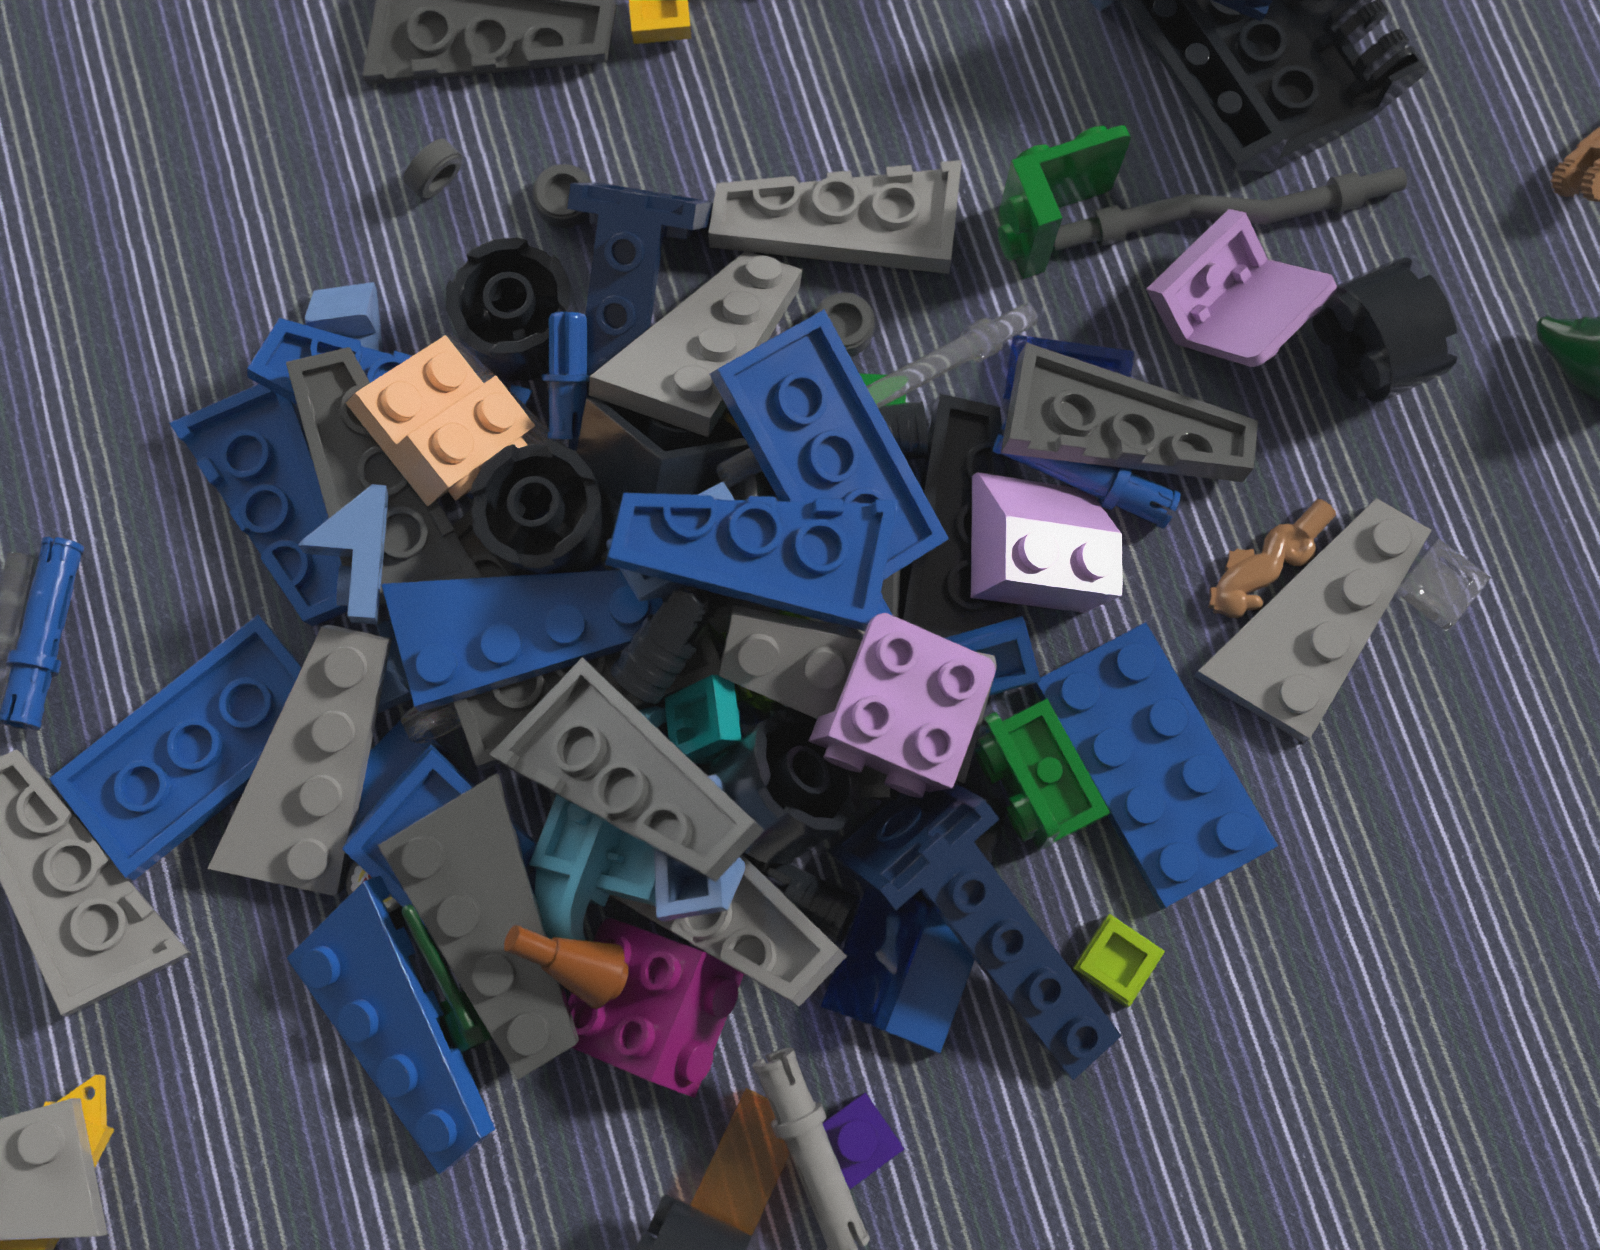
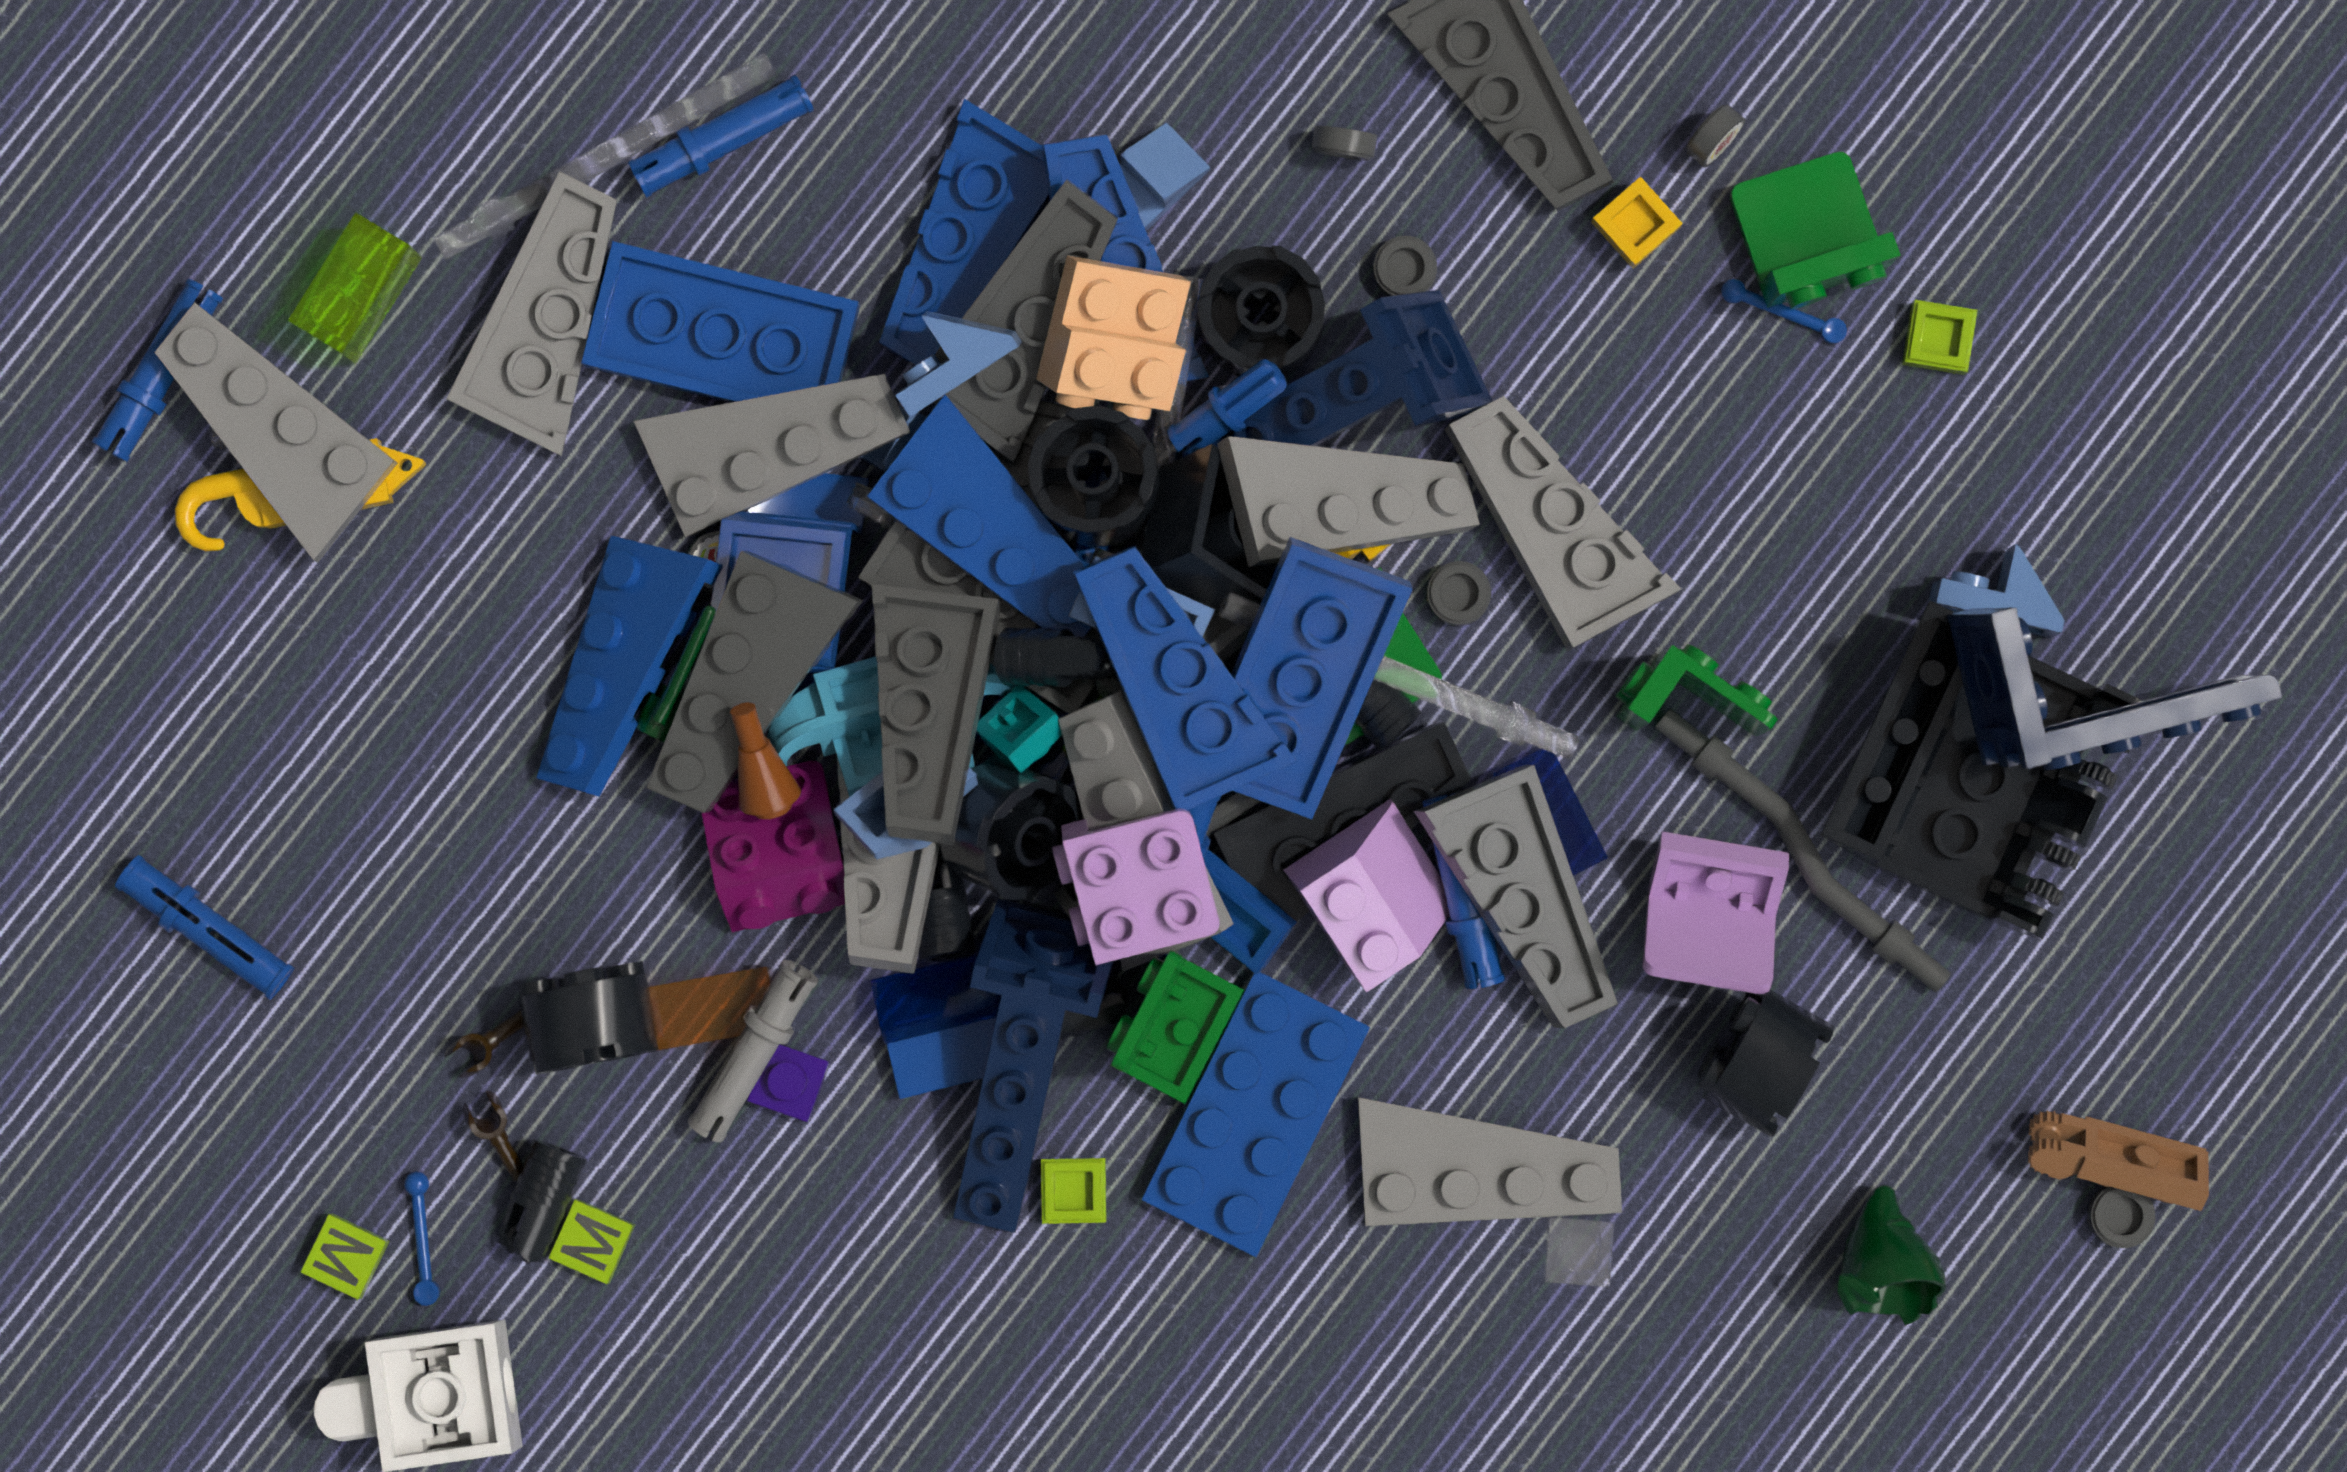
camera: 60 degrees right, 10 degrees up
medium nougat animal [1208,499,1336,618] -> none

